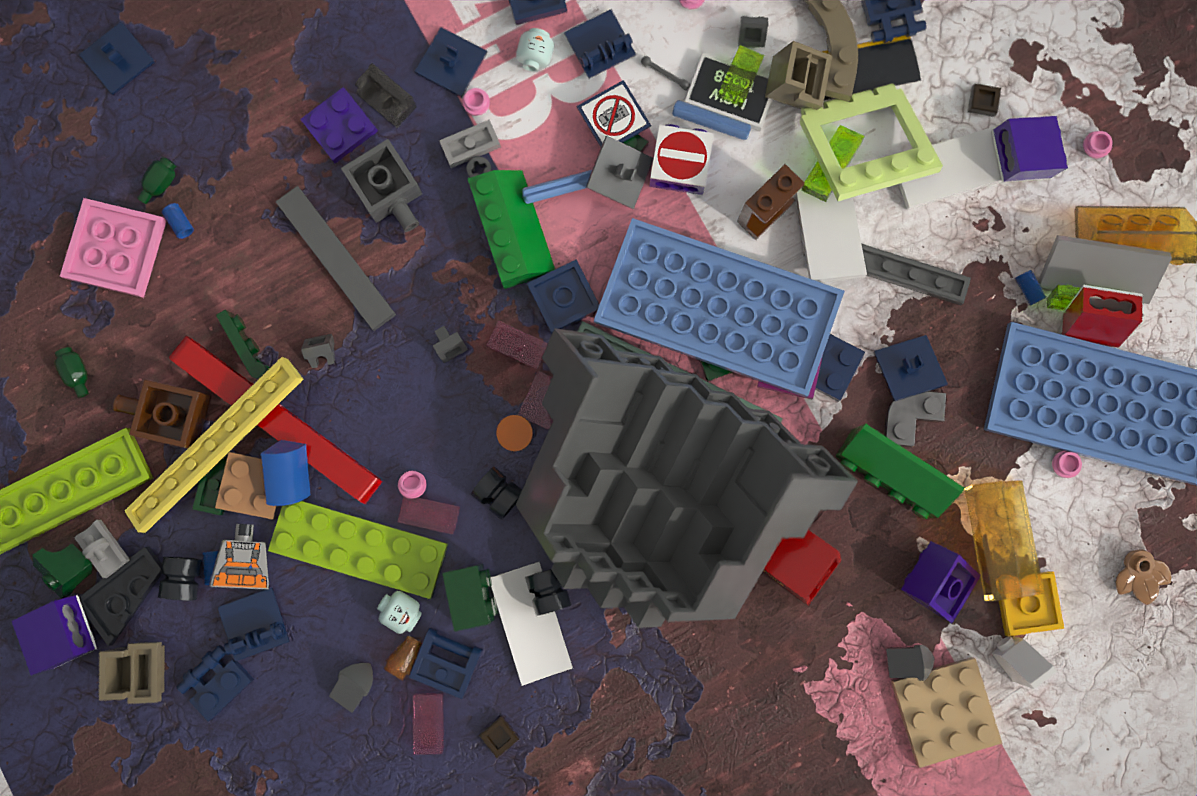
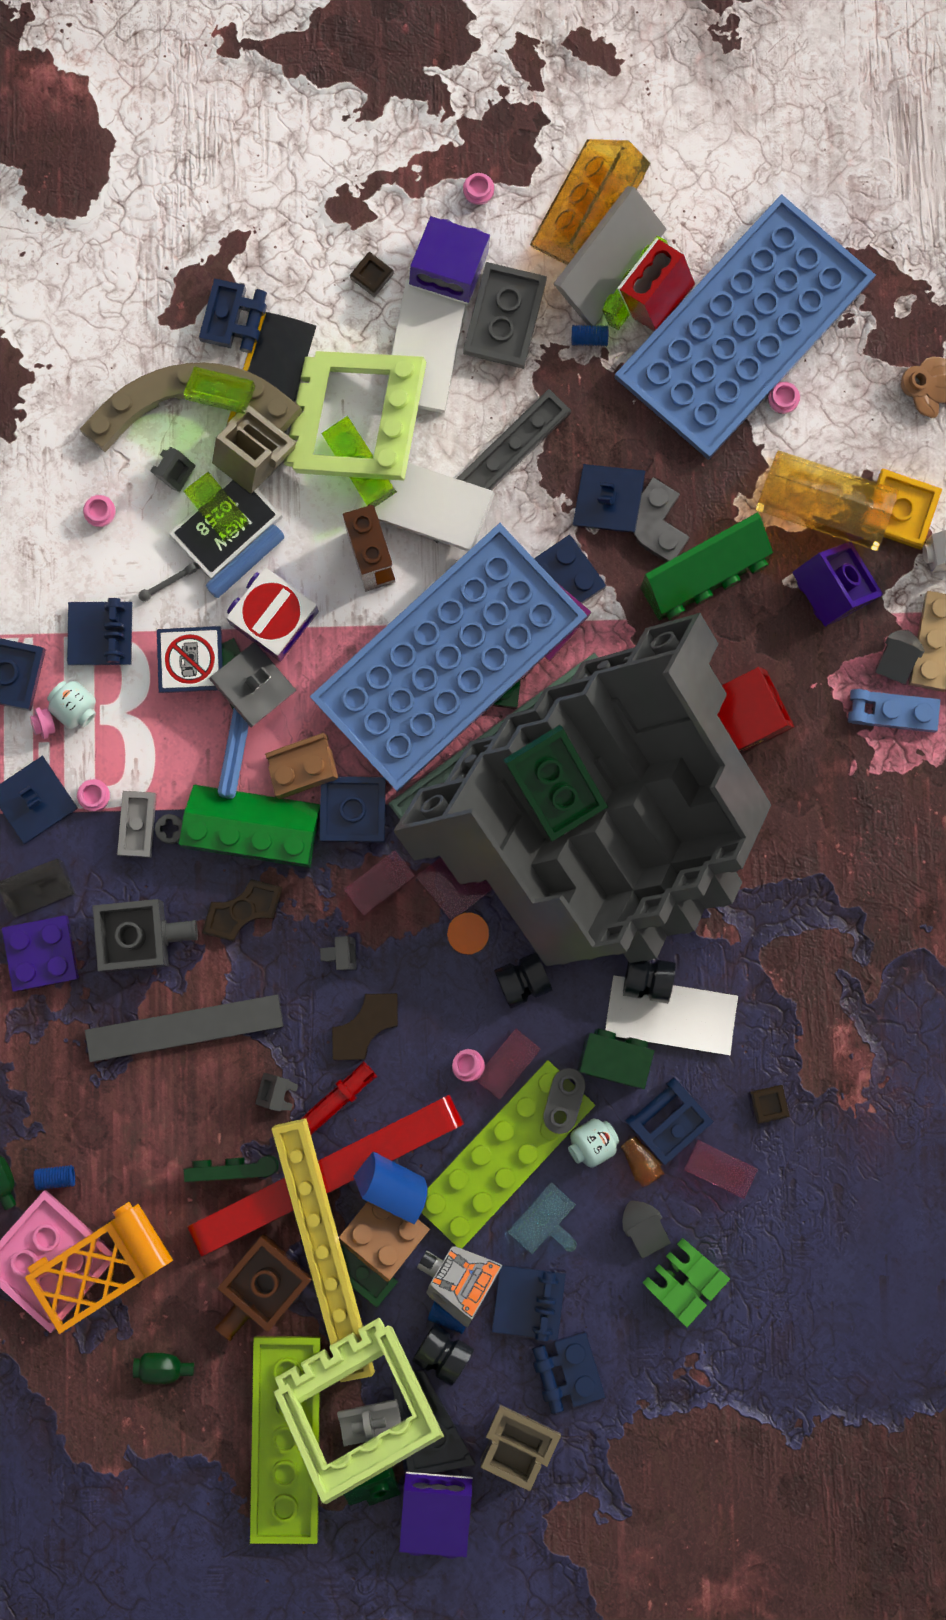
camera: 65 degrees left, 0 degrees up
none -> light orange piece [25,1202,173,1334]
none -> bright pink plate [30,707,55,739]
none -> clear neon green plate [183,366,255,414]
none -> dark brown tile [202,879,283,942]
none -> medium nougat plate [265,733,338,799]
none -> yellowish green hinge [274,1318,444,1504]
none -> red pin [299,1061,378,1135]
none -> dark brown tile [332,993,398,1060]
none -> dark grey plate [463,262,547,369]
none -> dark green plate [503,725,608,842]
none -> clear light blue plate [507,1182,577,1254]
none -> dark grey plate [543,1068,585,1134]
none -> bright green legs [642,1238,730,1327]
none -> medium blue plate [848,689,940,733]

